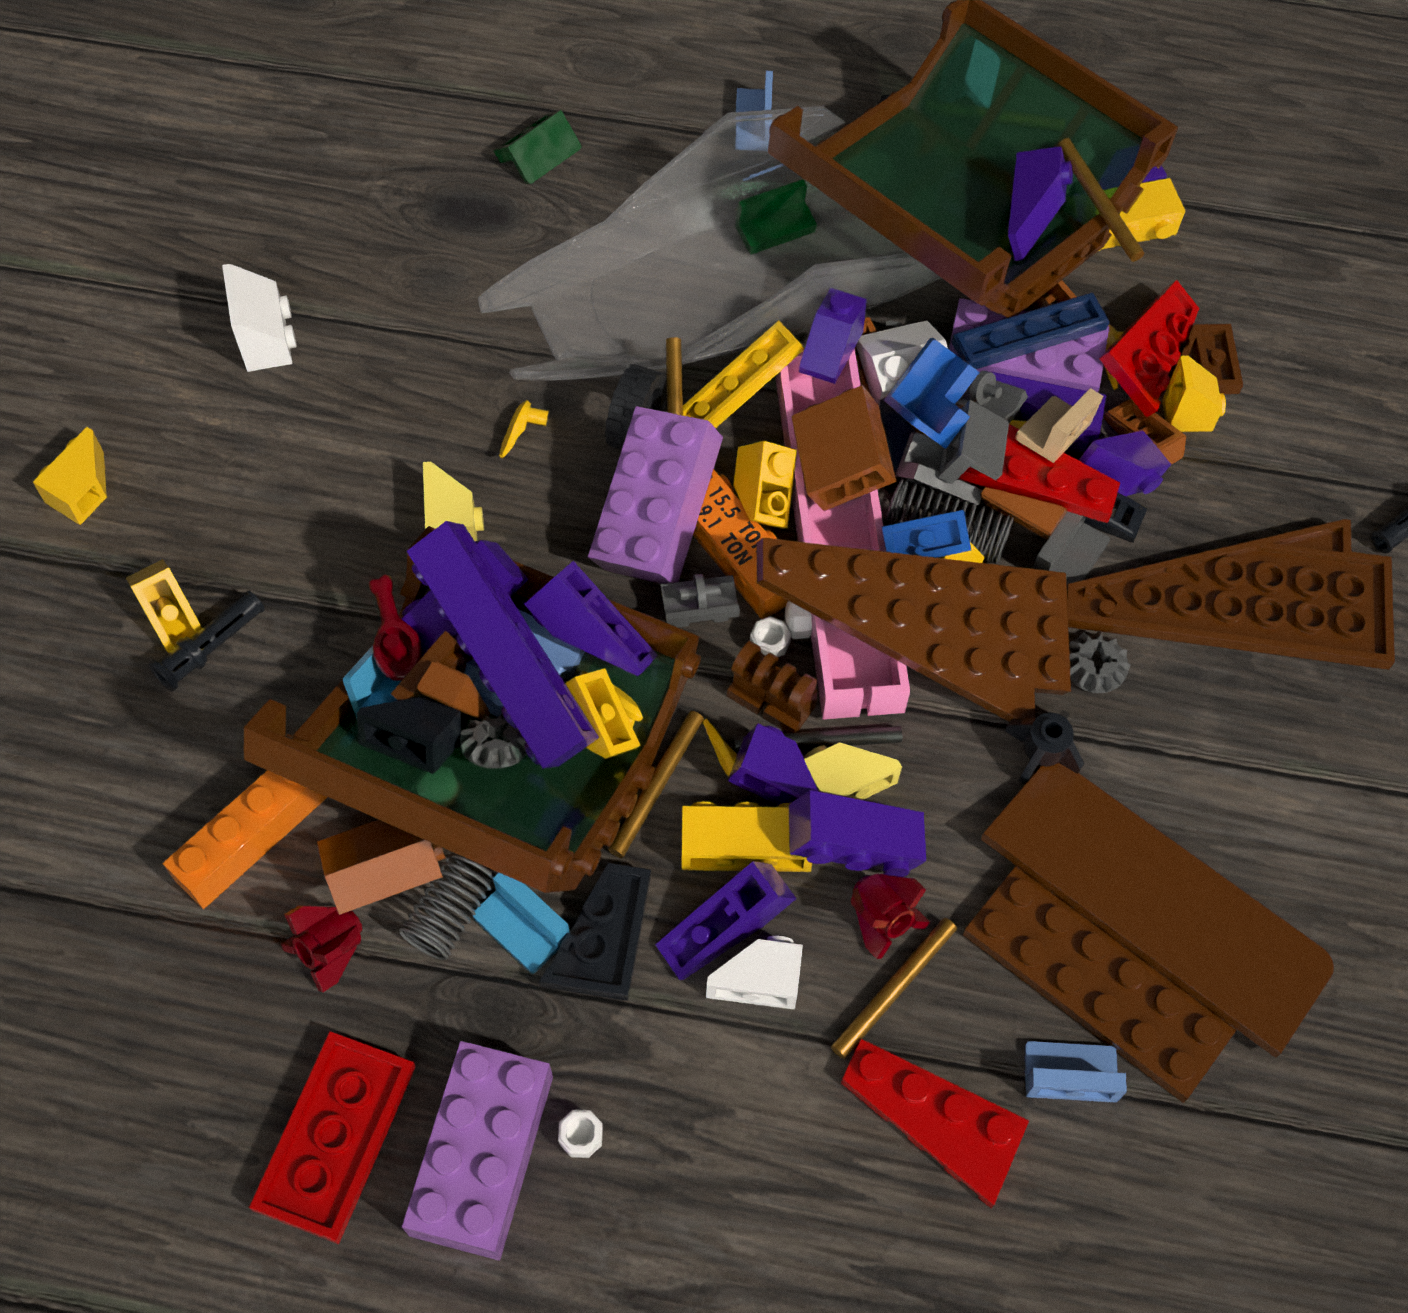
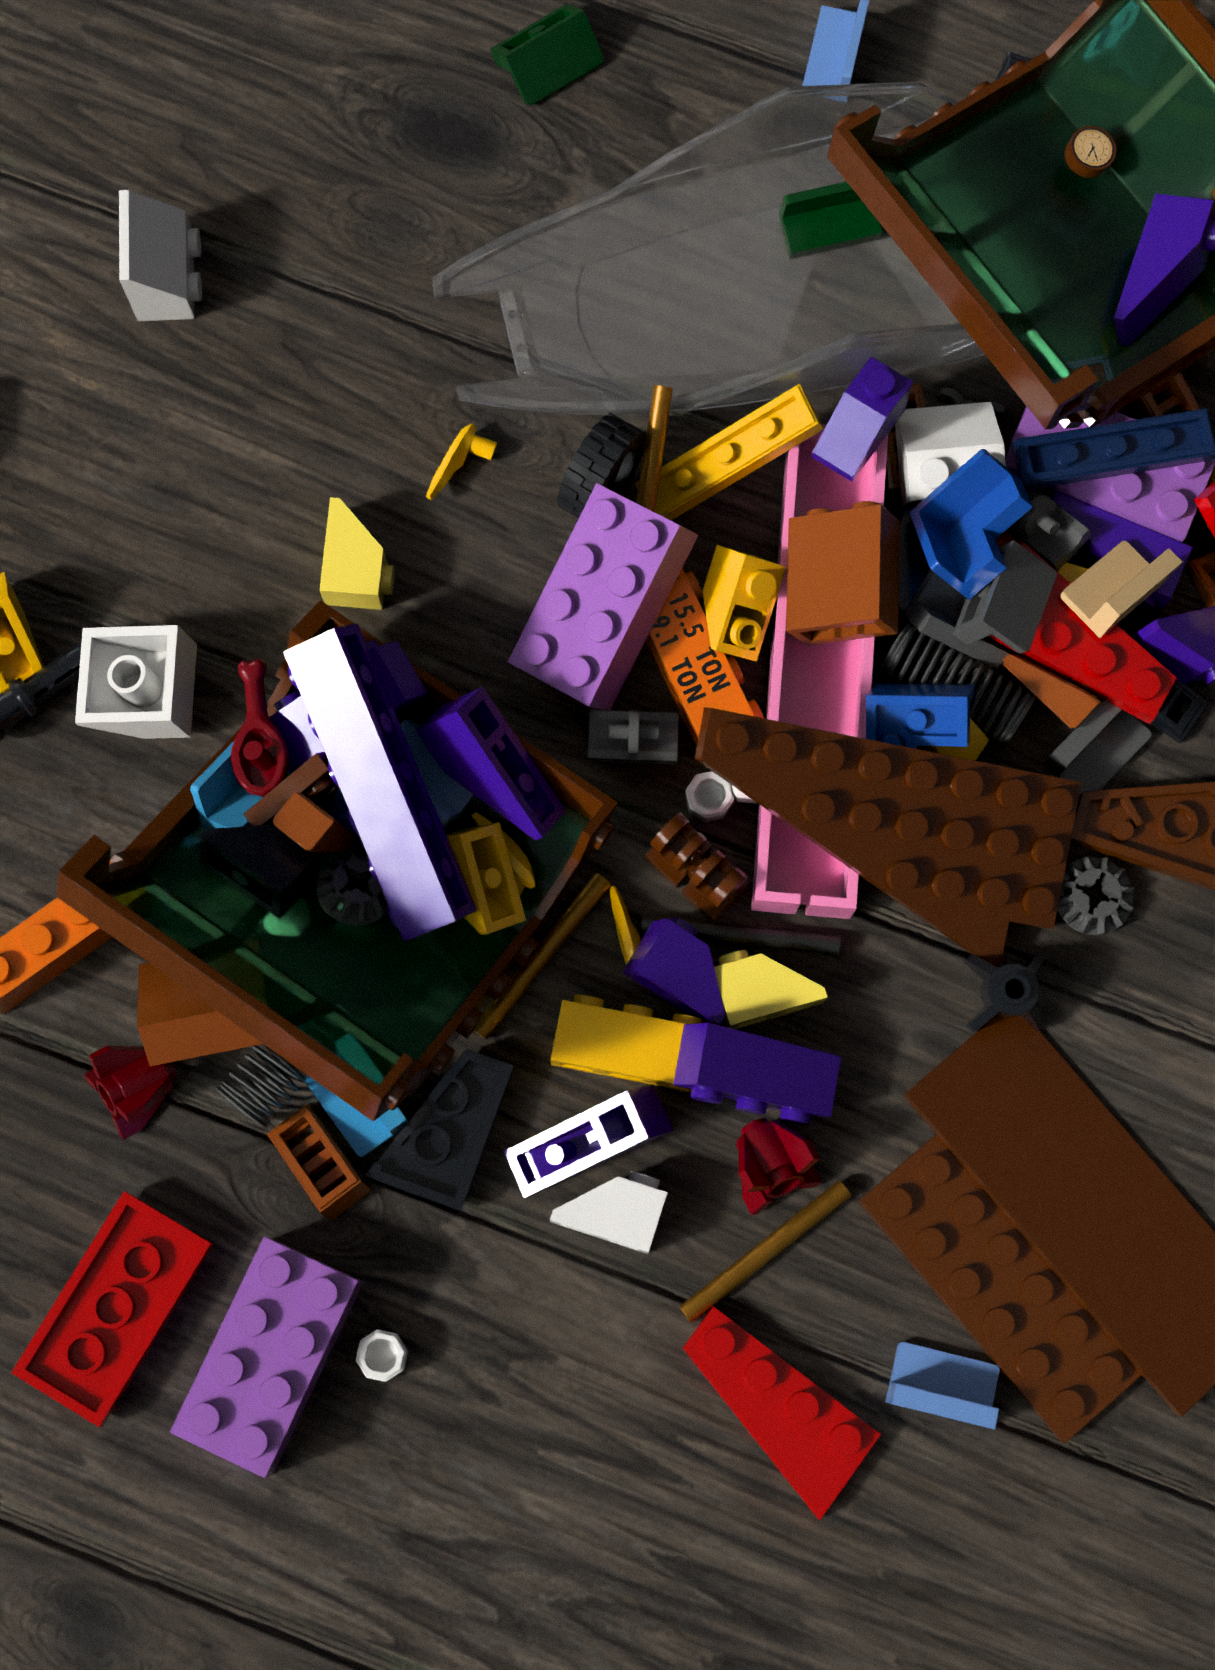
camera: 10 degrees right, 15 degrees up
none -> white slope [75,625,197,739]
none -> dark orange slope [267,1103,371,1220]
none -> tile [1064,126,1116,178]

